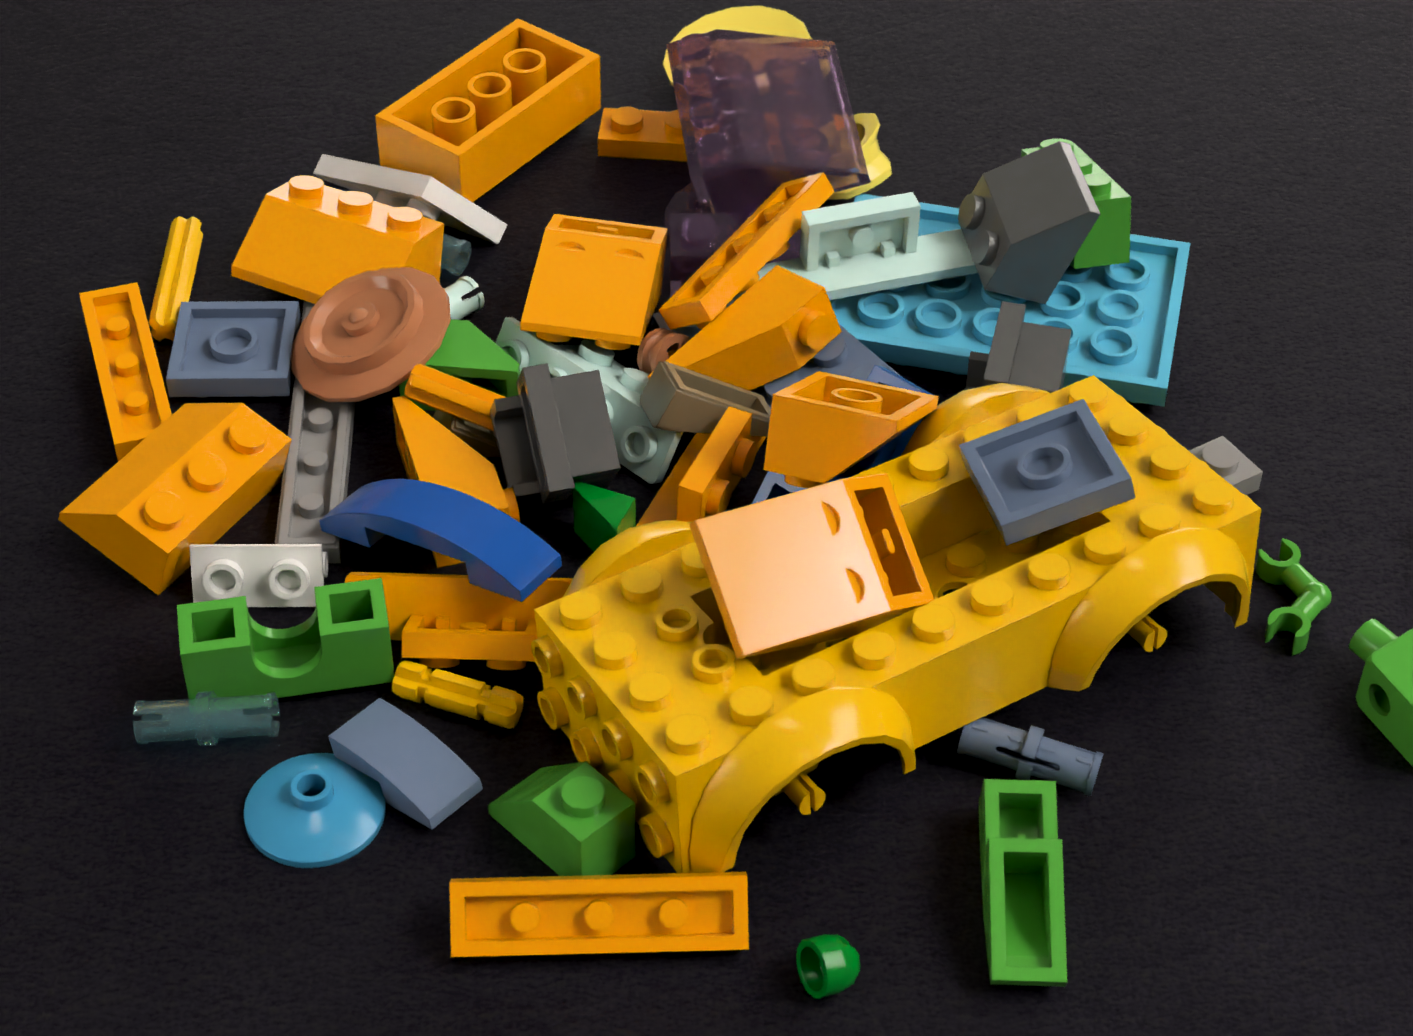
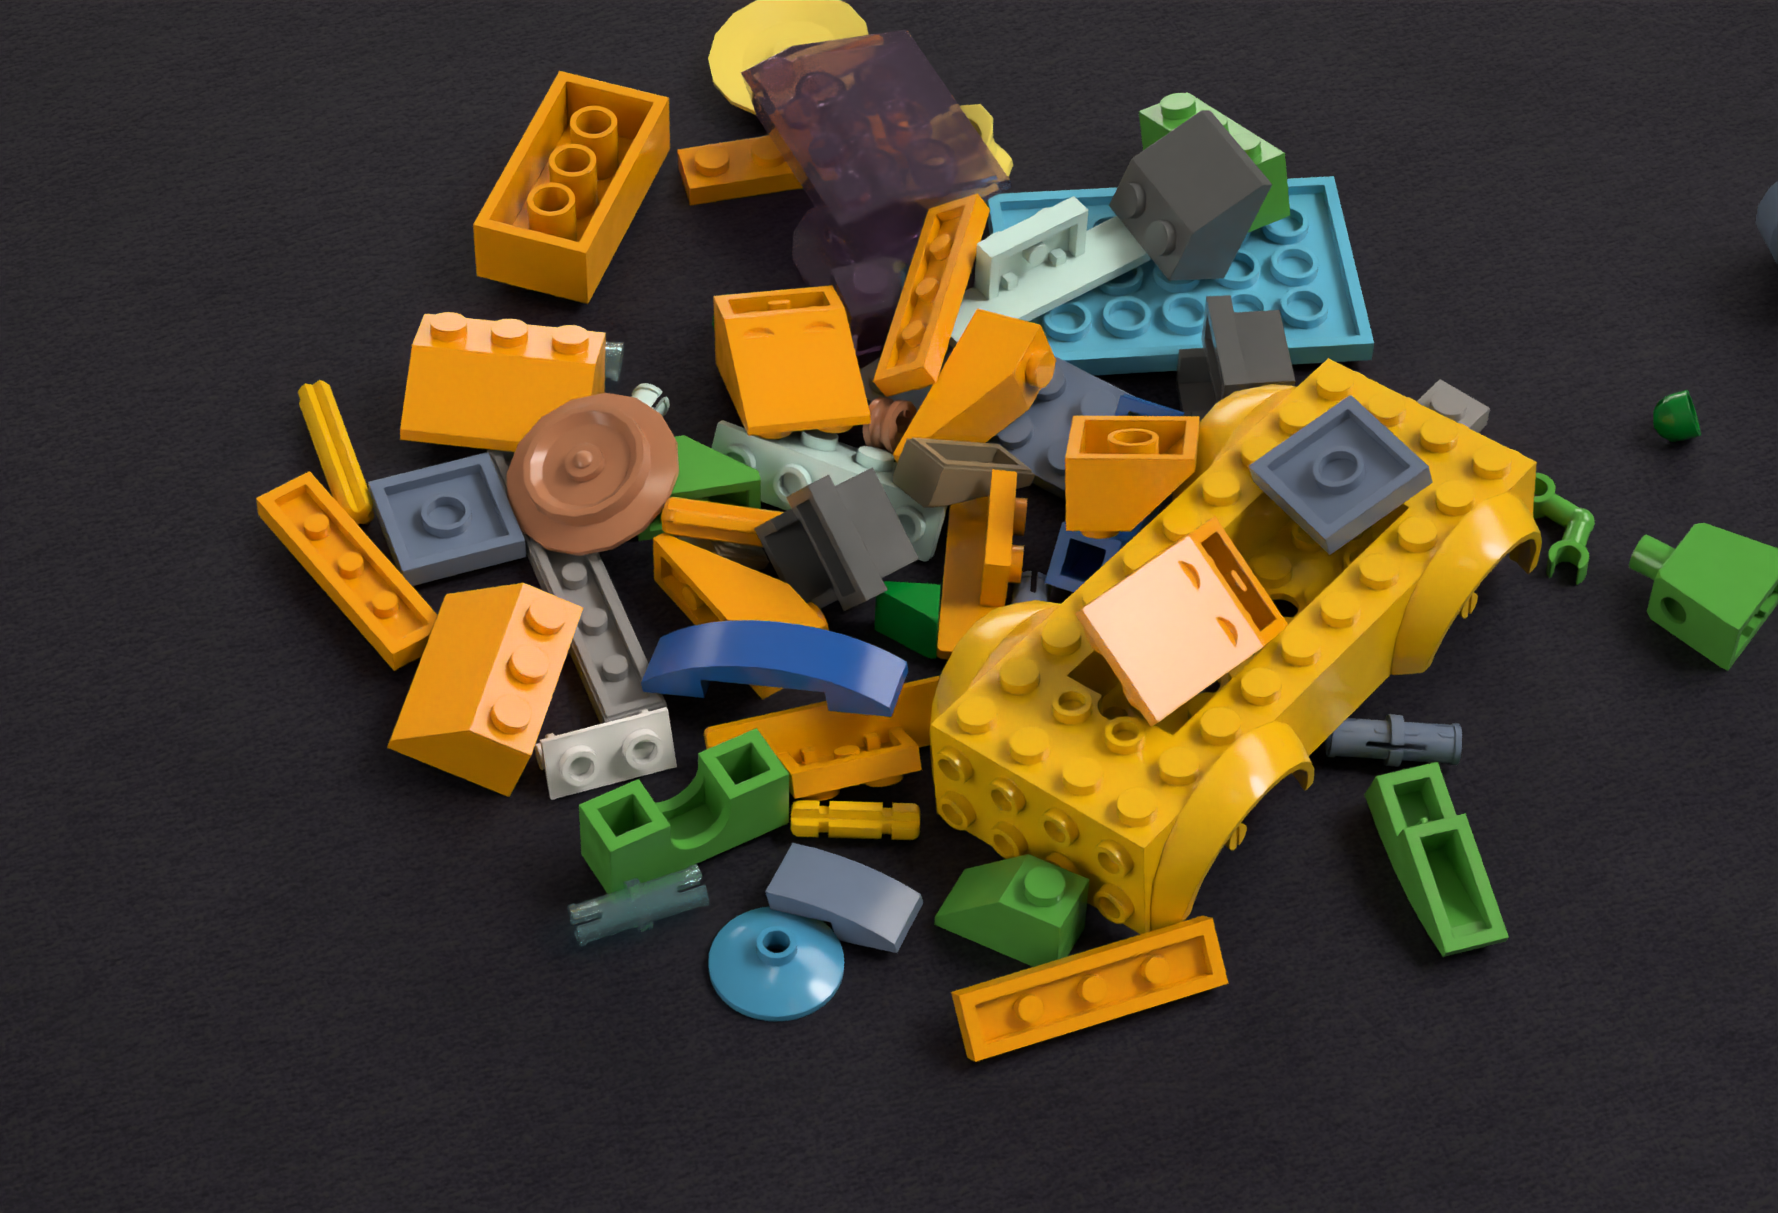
camera: 20 degrees left, 5 degrees up
white wing [313,154,508,244] -> none
green hinge [796,934,860,999] -> none

